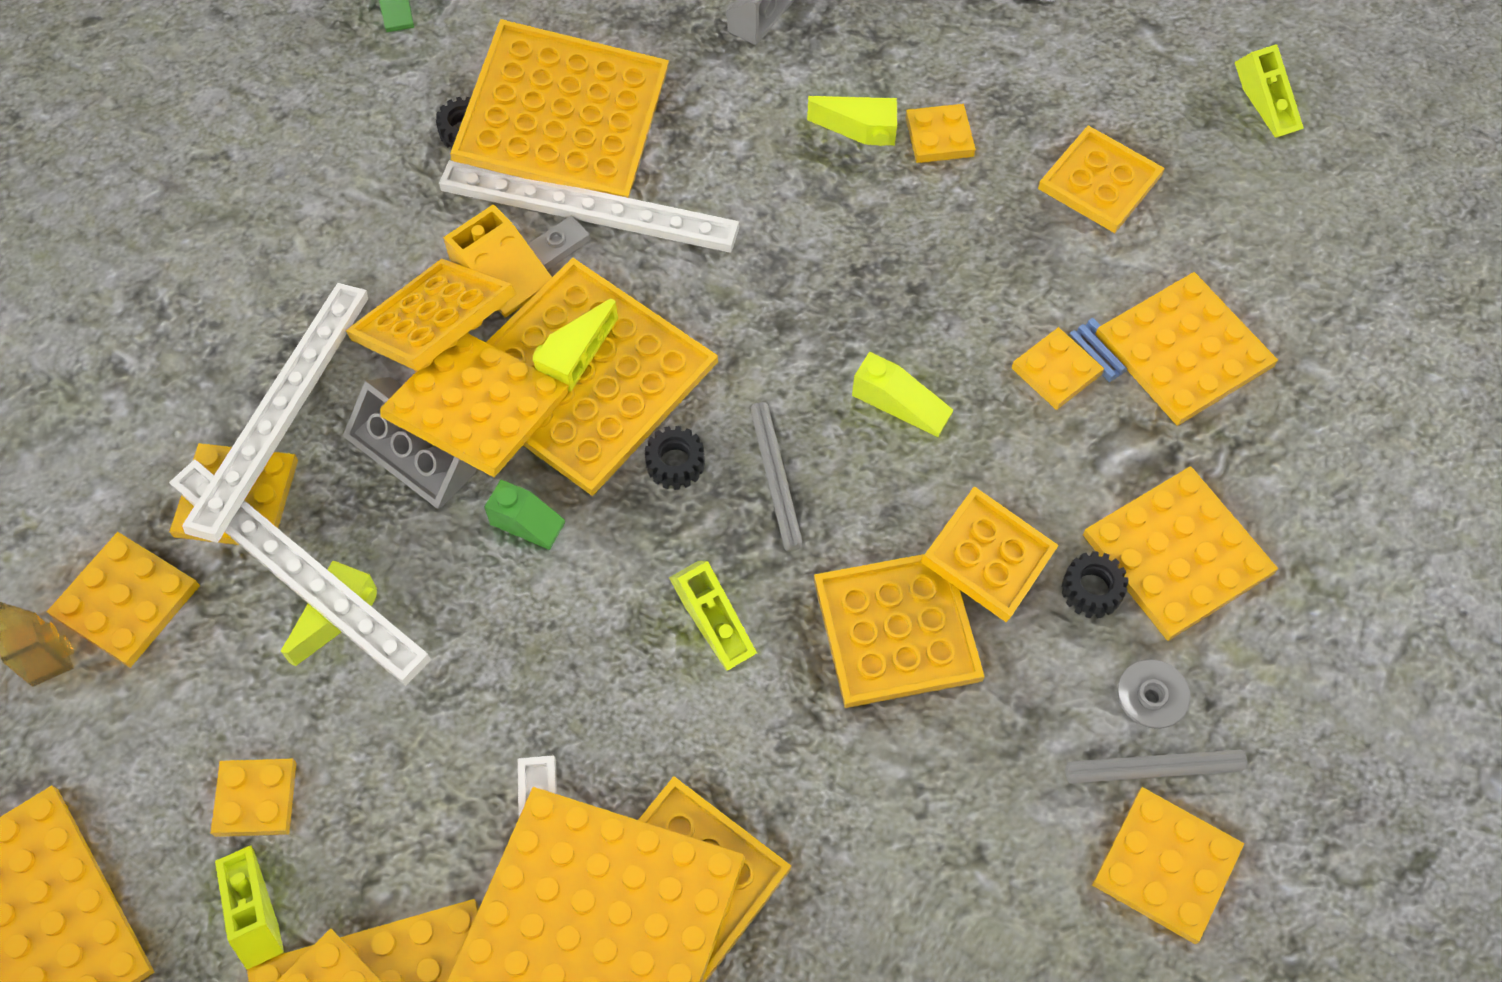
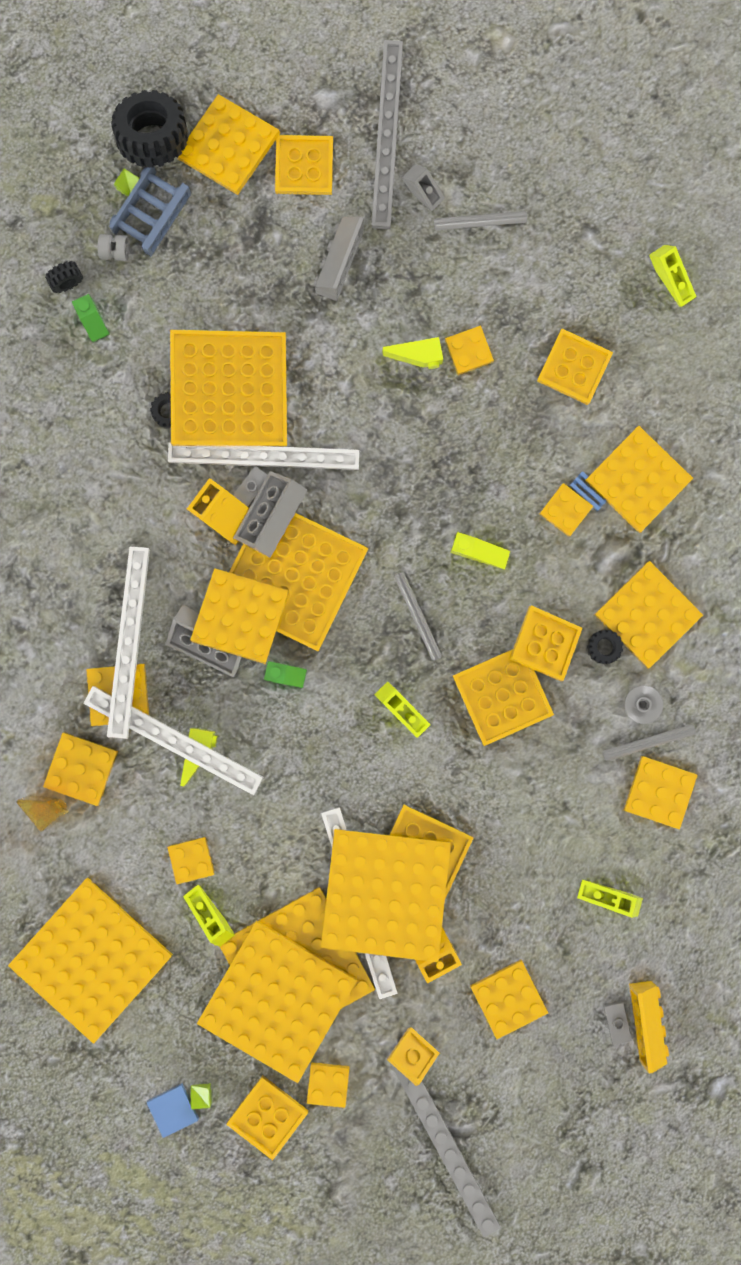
camera: 20 degrees left, 25 degrees up
yellow plate [345,258,516,372] -> none
neon yellow slope [533,299,618,392] -> none
black tyre [645,426,705,490] -> none
none -> light grey slope [233,471,307,557]

